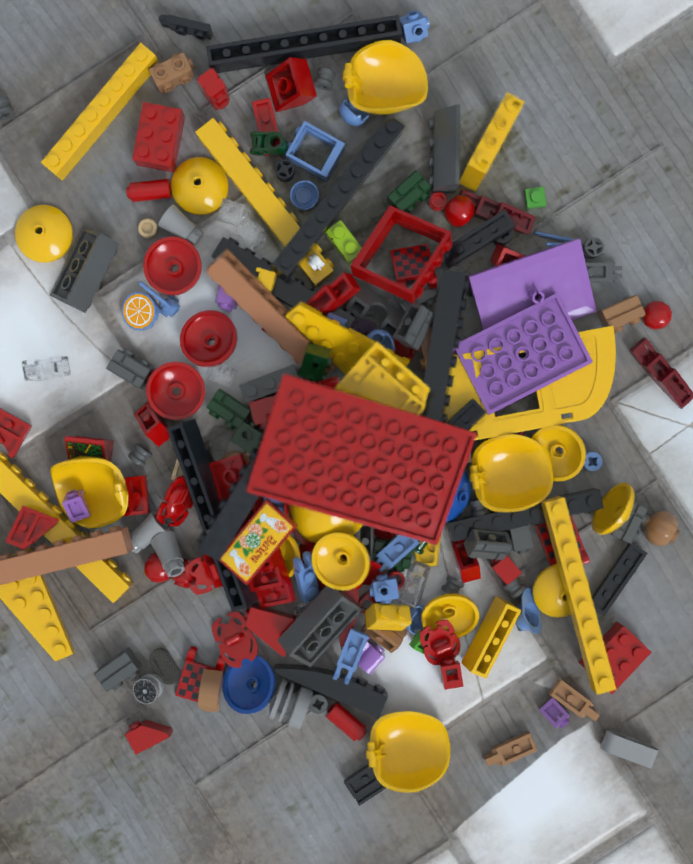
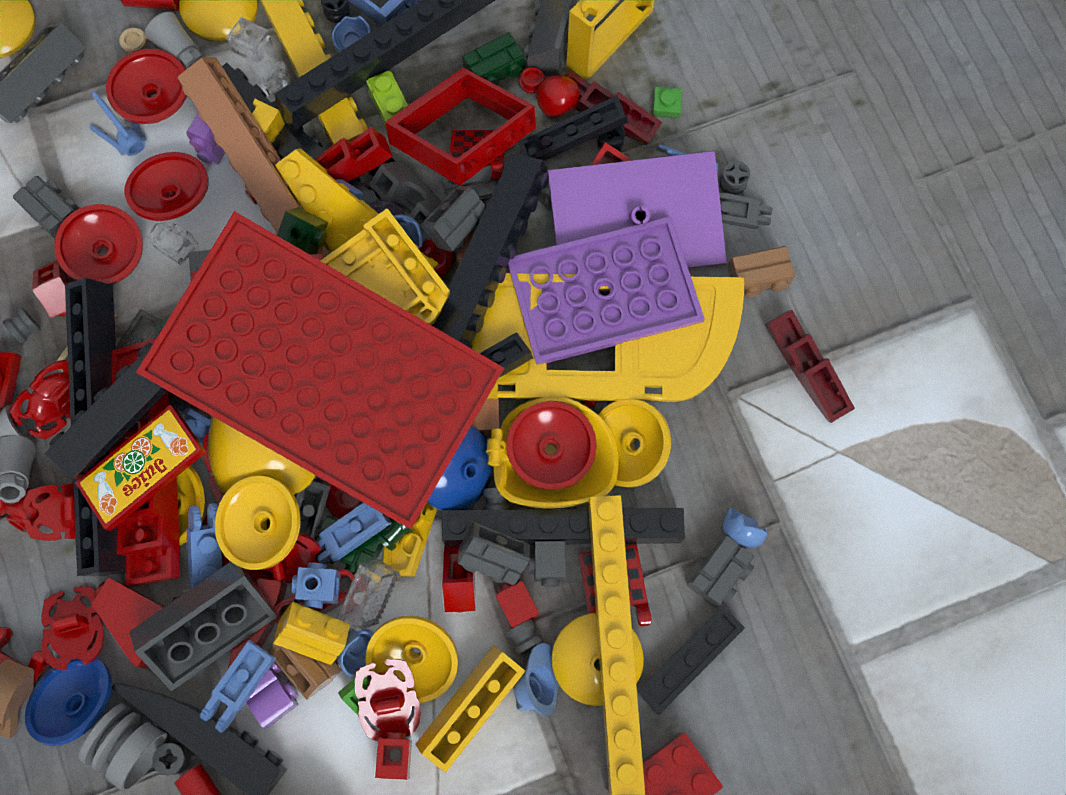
camera: 10 degrees right, 15 degrees down
tile [122,292,159,330] -> none
dark green brick [206,388,251,430] -> none
white plate [308,253,325,271] -> none
dark grey wheel [441,575,465,594] -> none
medium blue wheel [583,452,603,471] -> none
yellow dish [592,483,635,535] -> none
red hair [641,301,672,330] -> none
medium nougat plant [642,511,680,546] -> none
none -> red dish [507,401,597,491]
none -> medium blue hair [722,507,767,548]

